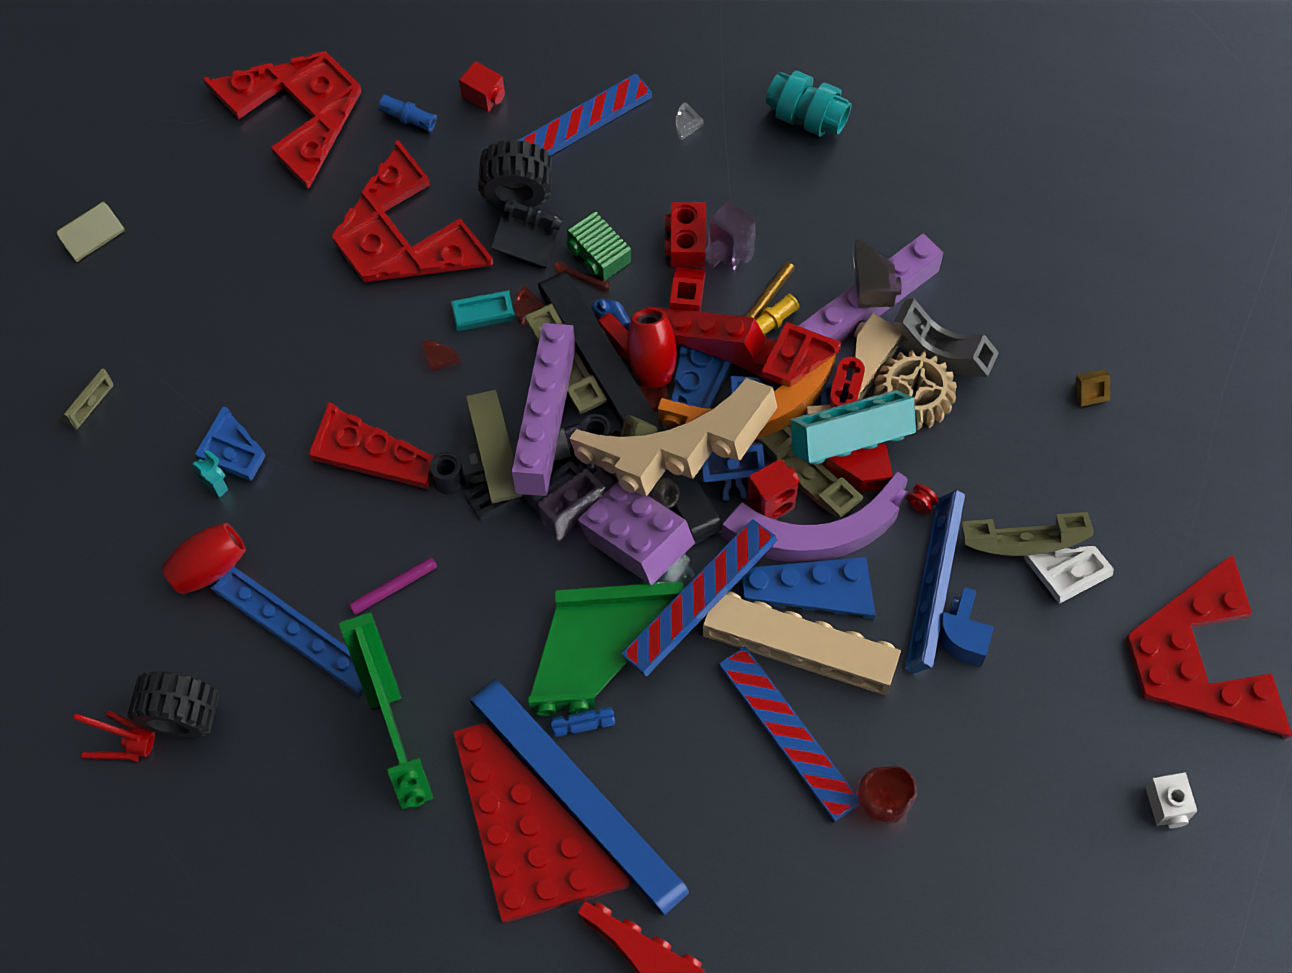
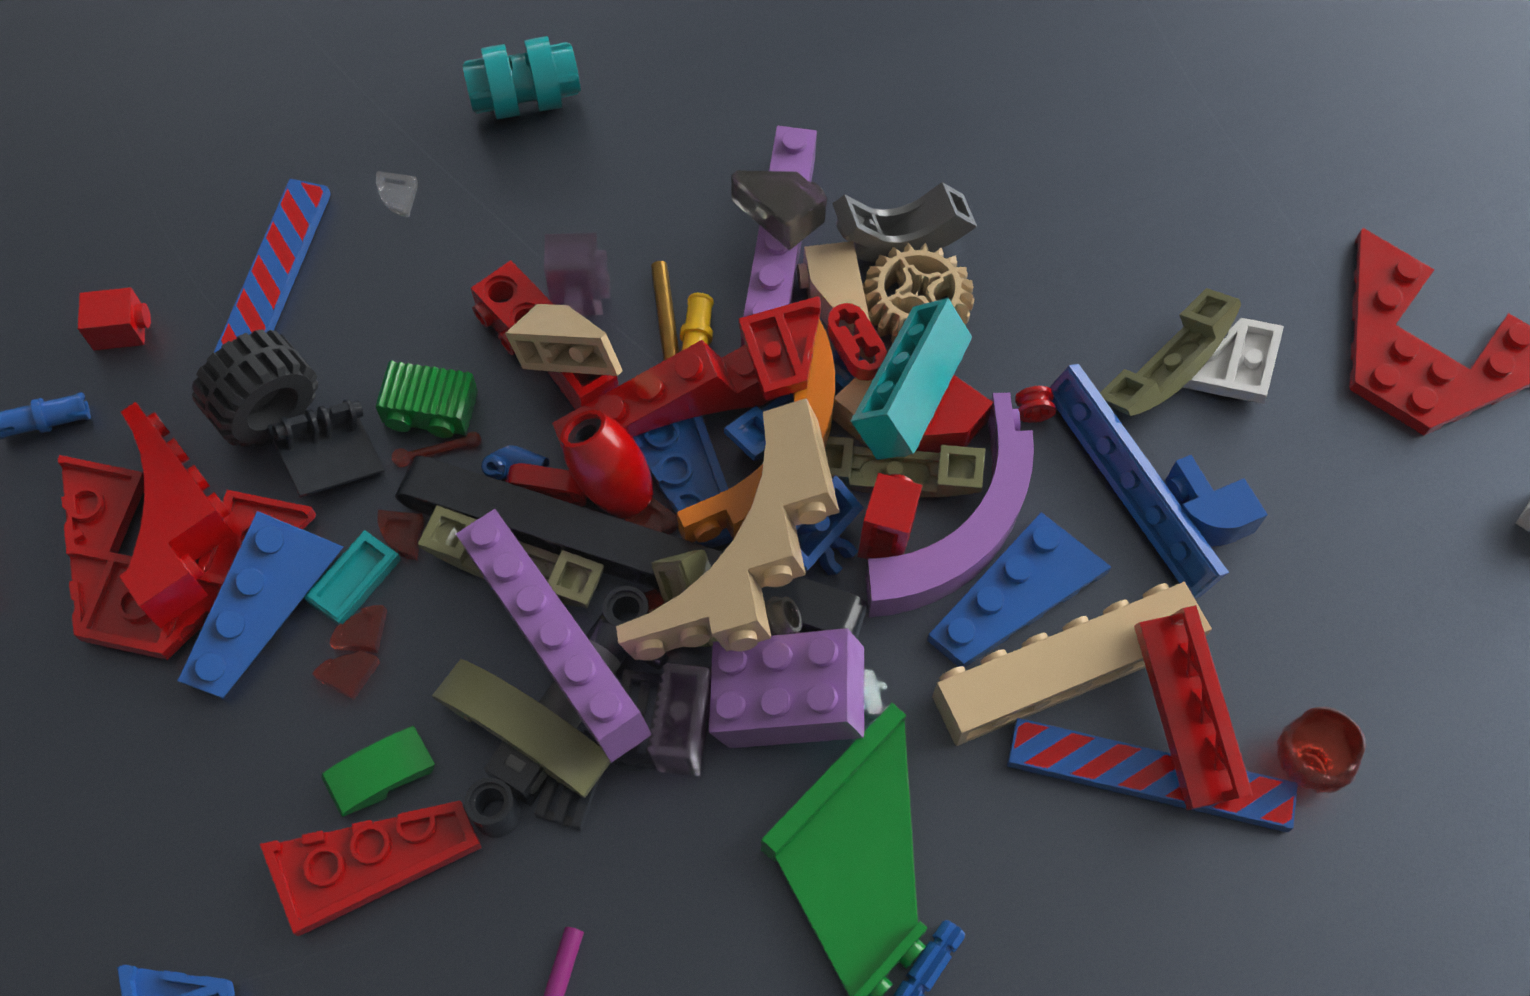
camera: 45 degrees left, 0 degrees up
blue tile [621,519,778,677] -> none
pearl gold tile [1076,369,1110,407] -> none
none -> red arch [119,402,234,628]
none -> blue wing [178,511,344,699]
none -> green slope [321,726,435,817]
none -> clear red tile [329,605,387,653]
none -> tan slope [505,304,623,376]
none -> red fence [1134,605,1253,810]

